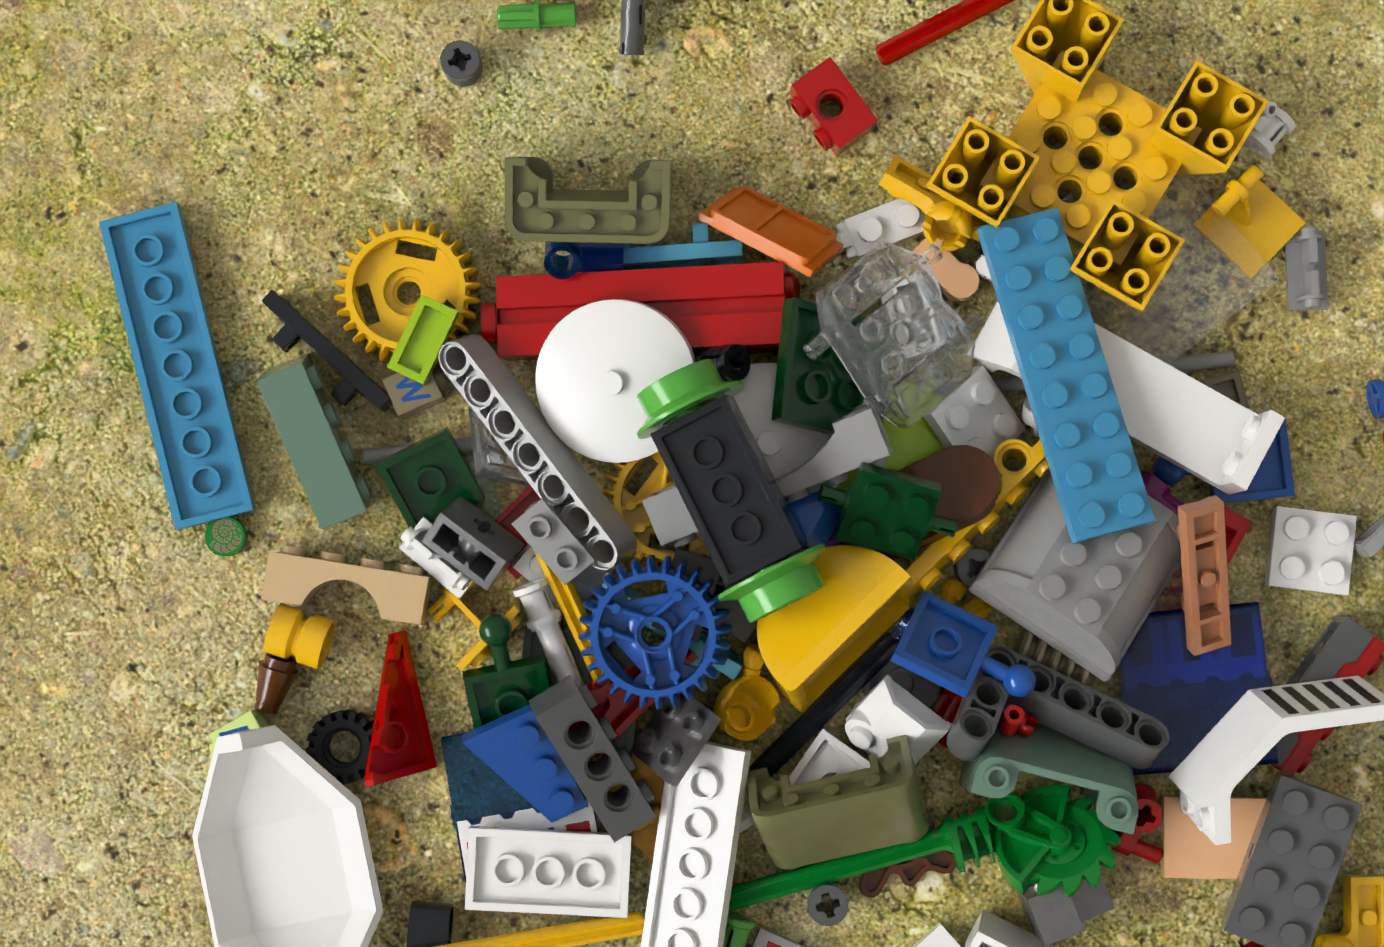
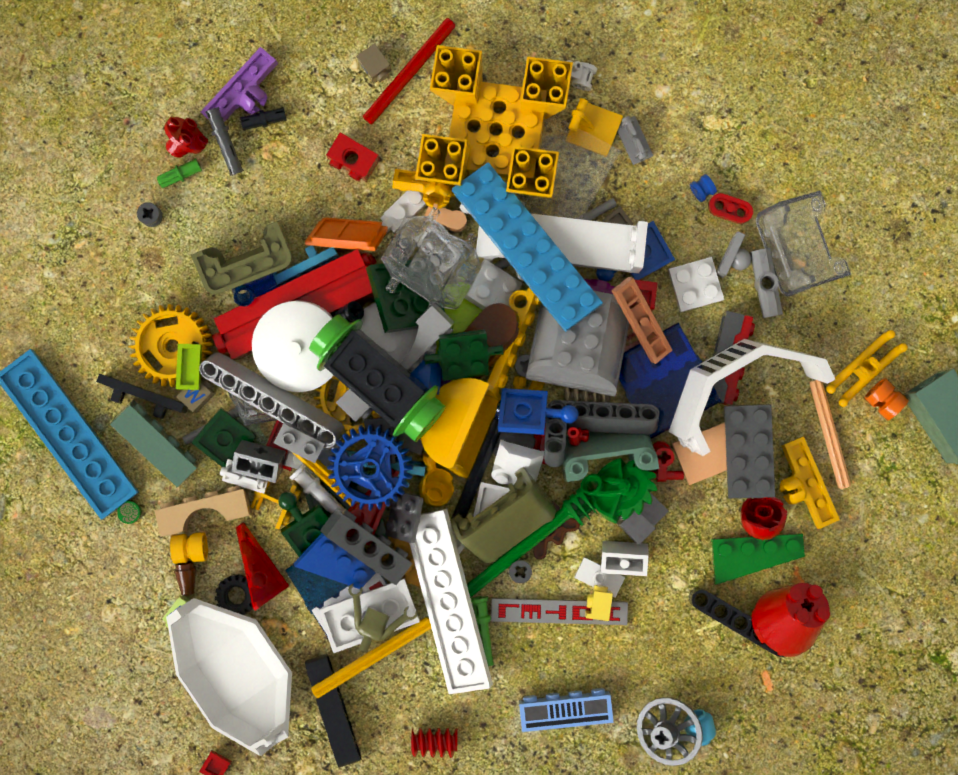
camera: 20 degrees left, 0 degrees up
none -> olive piece [348,583,418,653]

